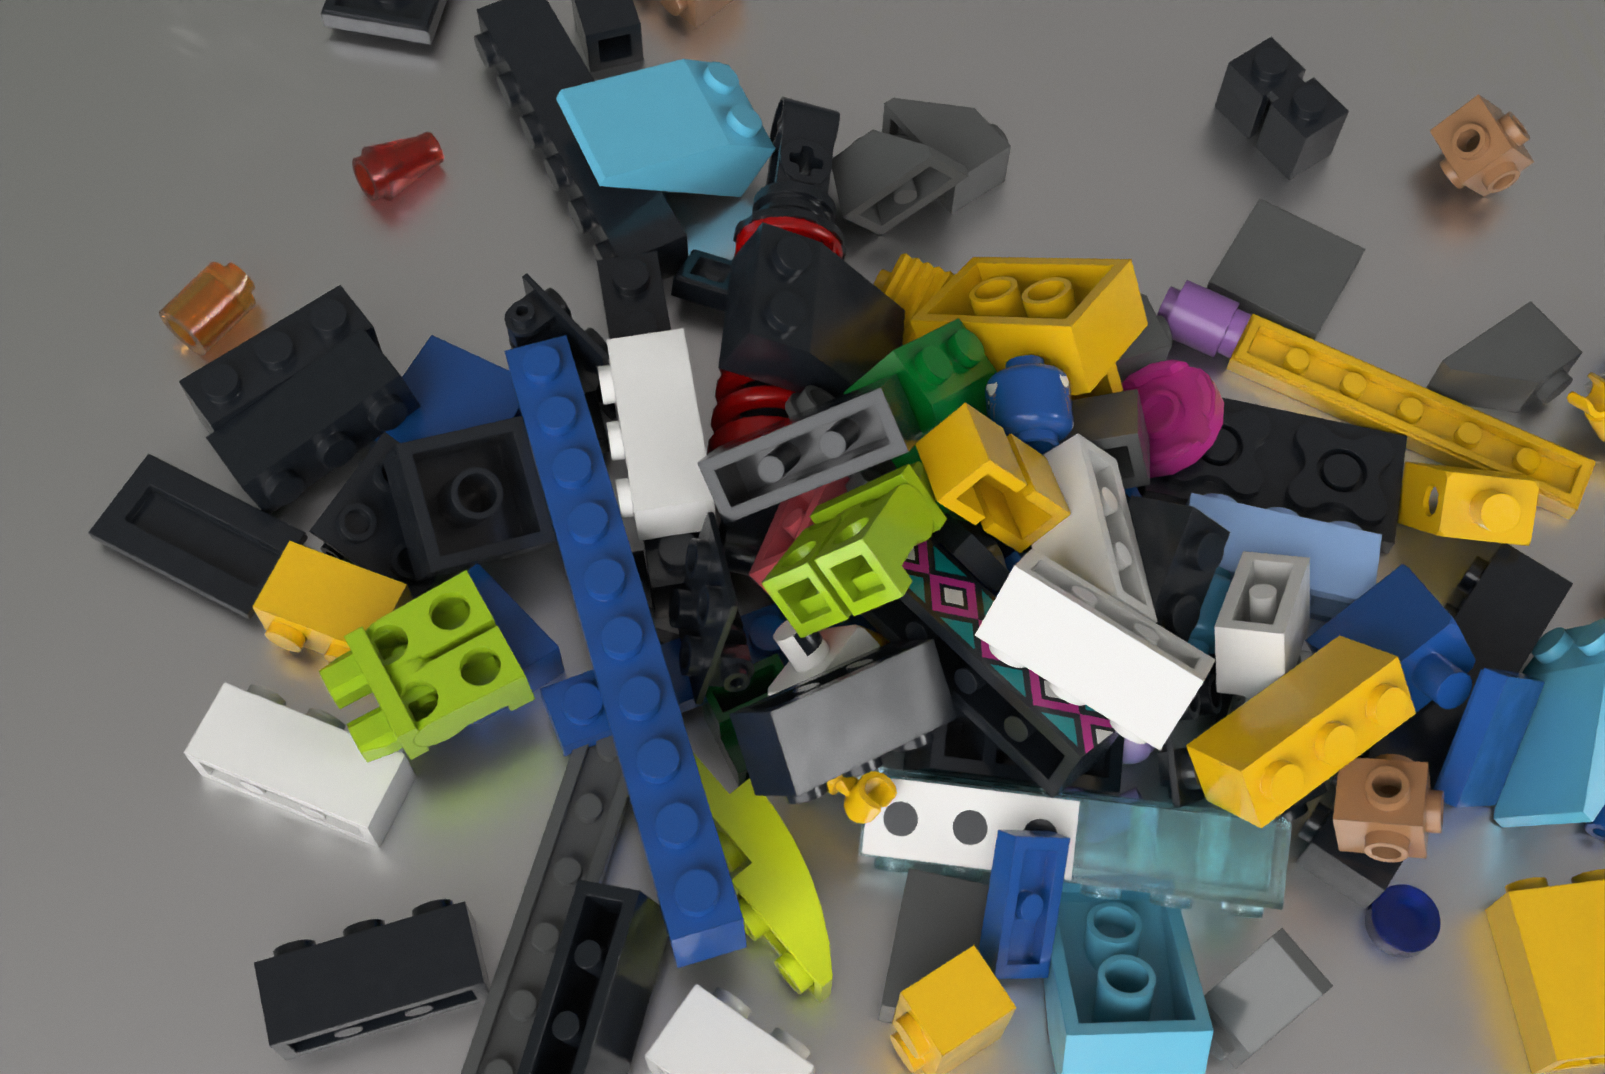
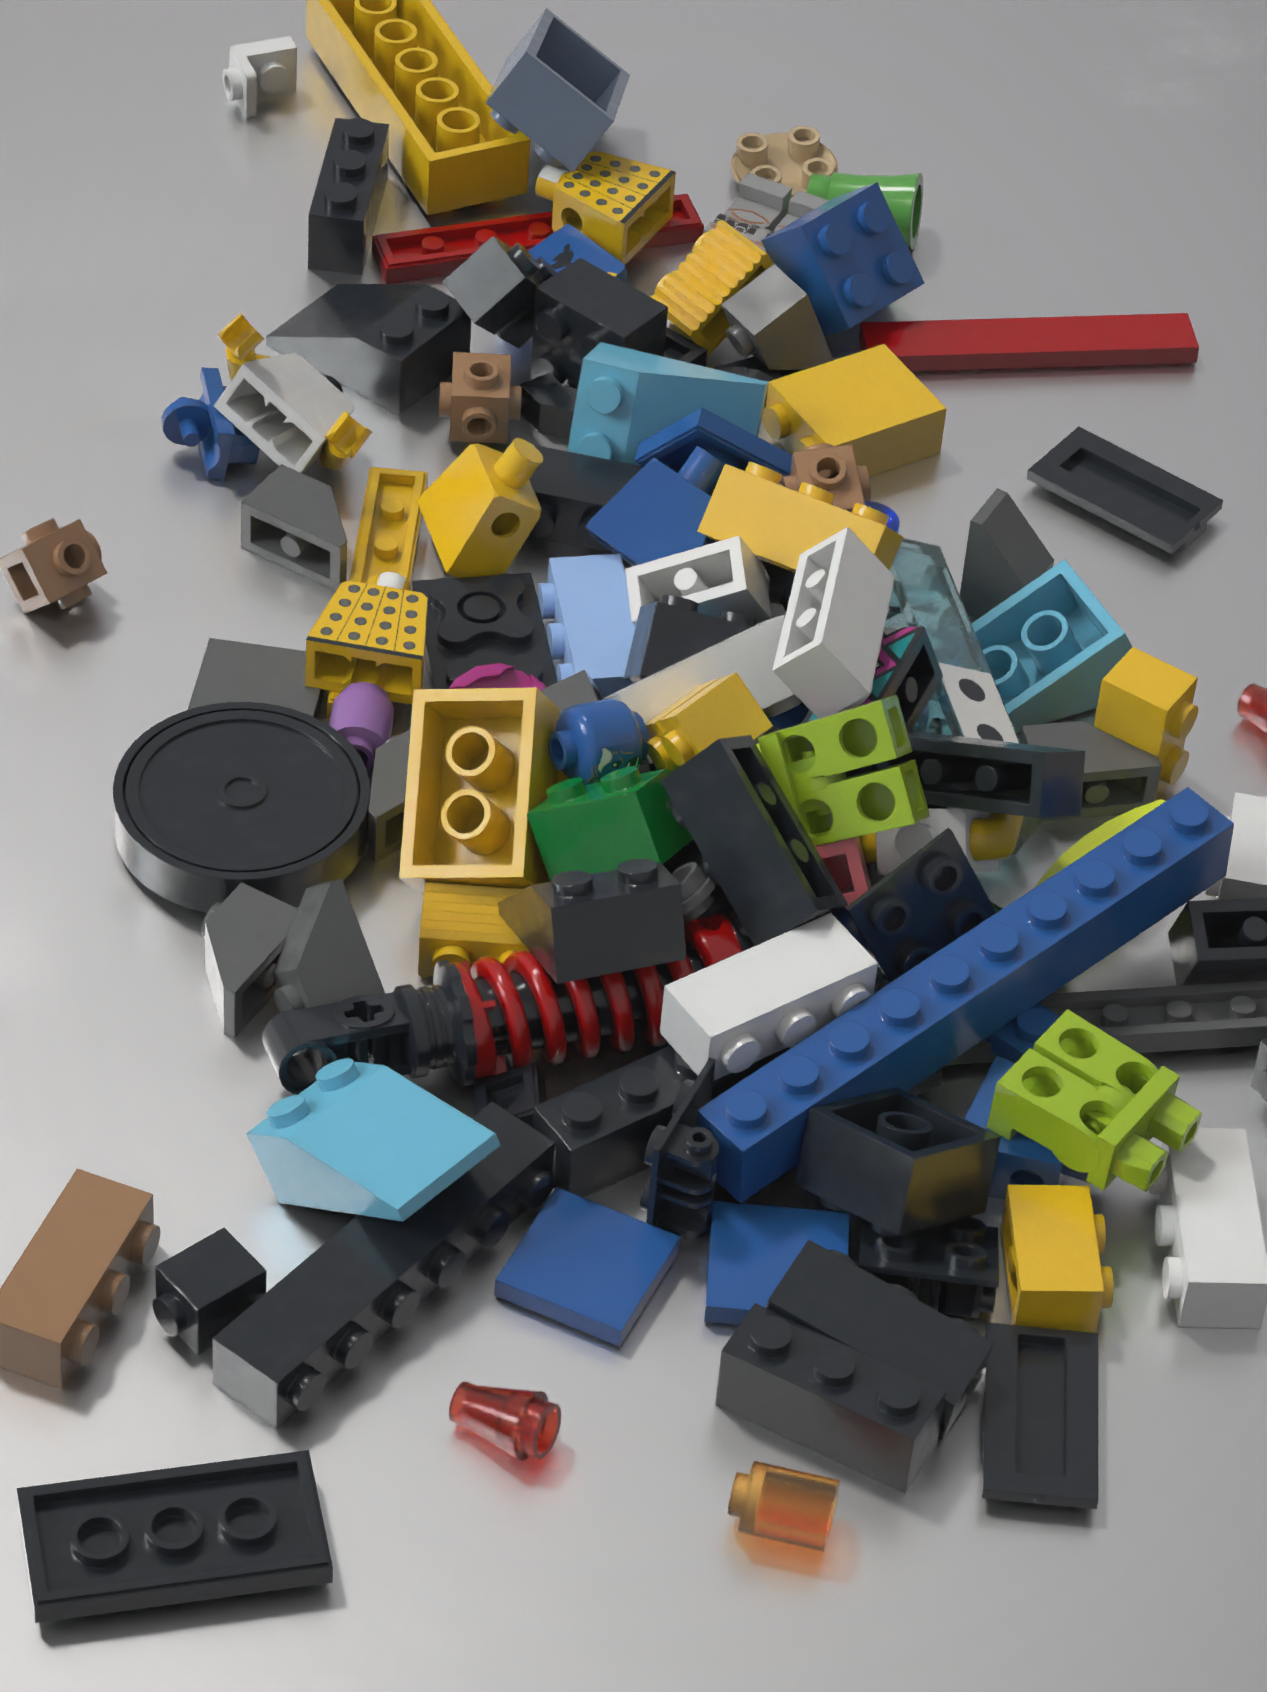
camera: 115 degrees left, 20 degrees down
blue plate [979,830,1070,979] -> none
black piece [1215,37,1349,180] -> none
none -> black brick [113,702,370,913]
none -> yellow torso [305,572,428,705]
none -> blue tile [494,1187,681,1347]

